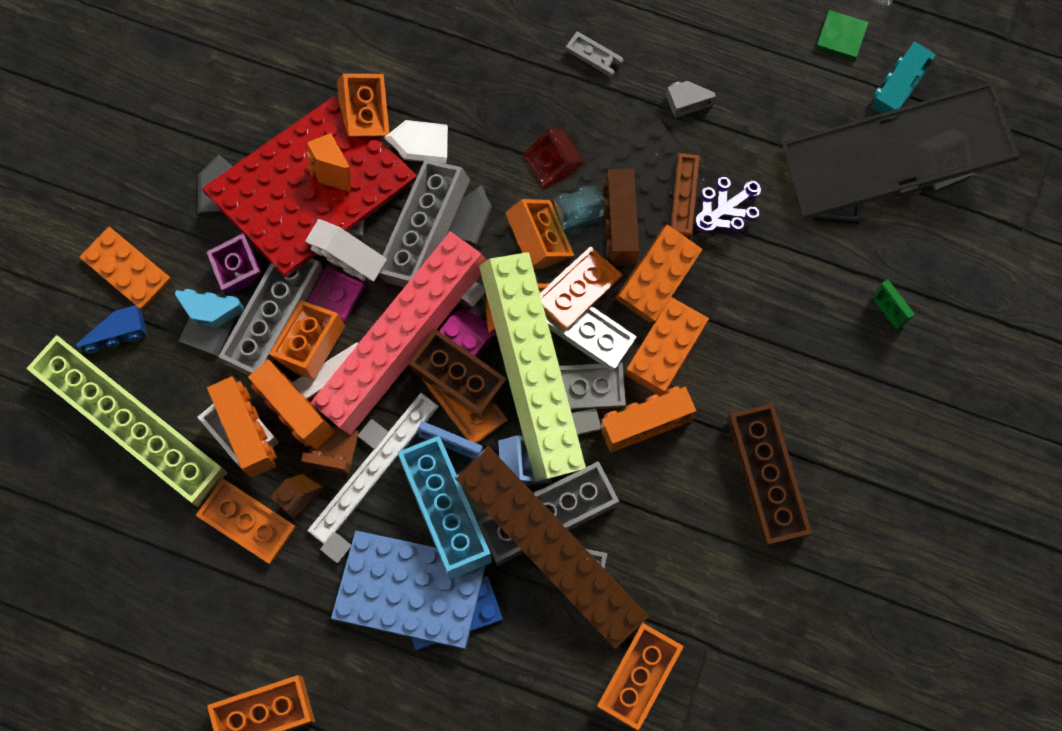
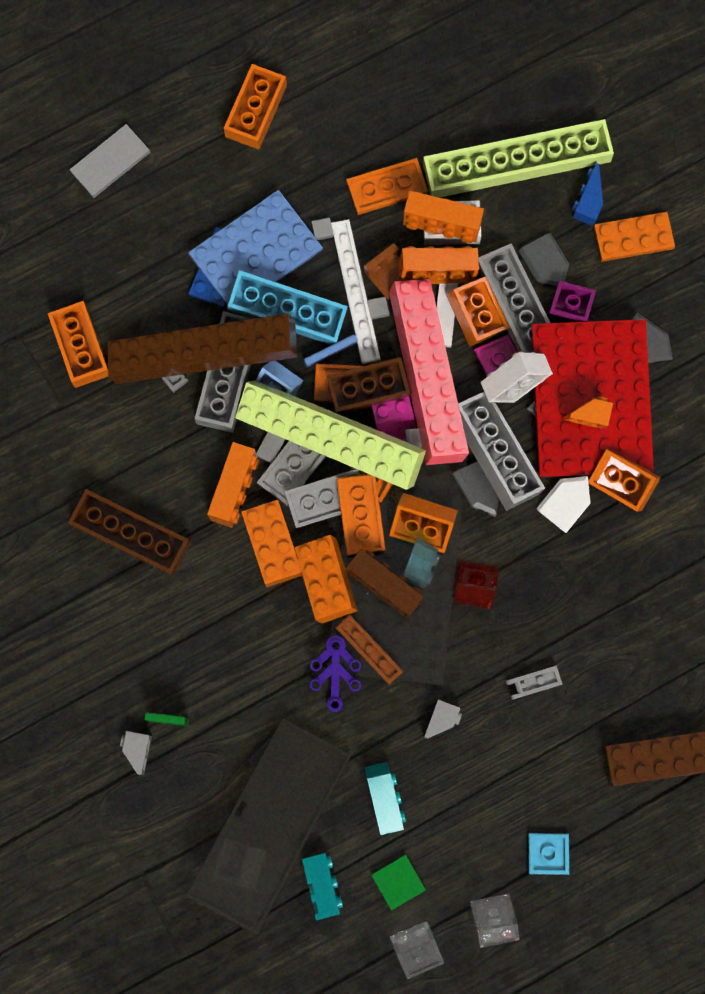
camera: 130 degrees right, 5 degrees up
medium azure slope [175,289,244,328] -> none
reddish brown slope [270,472,326,521] -> none
none -> light grey slope [120,731,152,775]
none -> wedge [364,762,406,835]

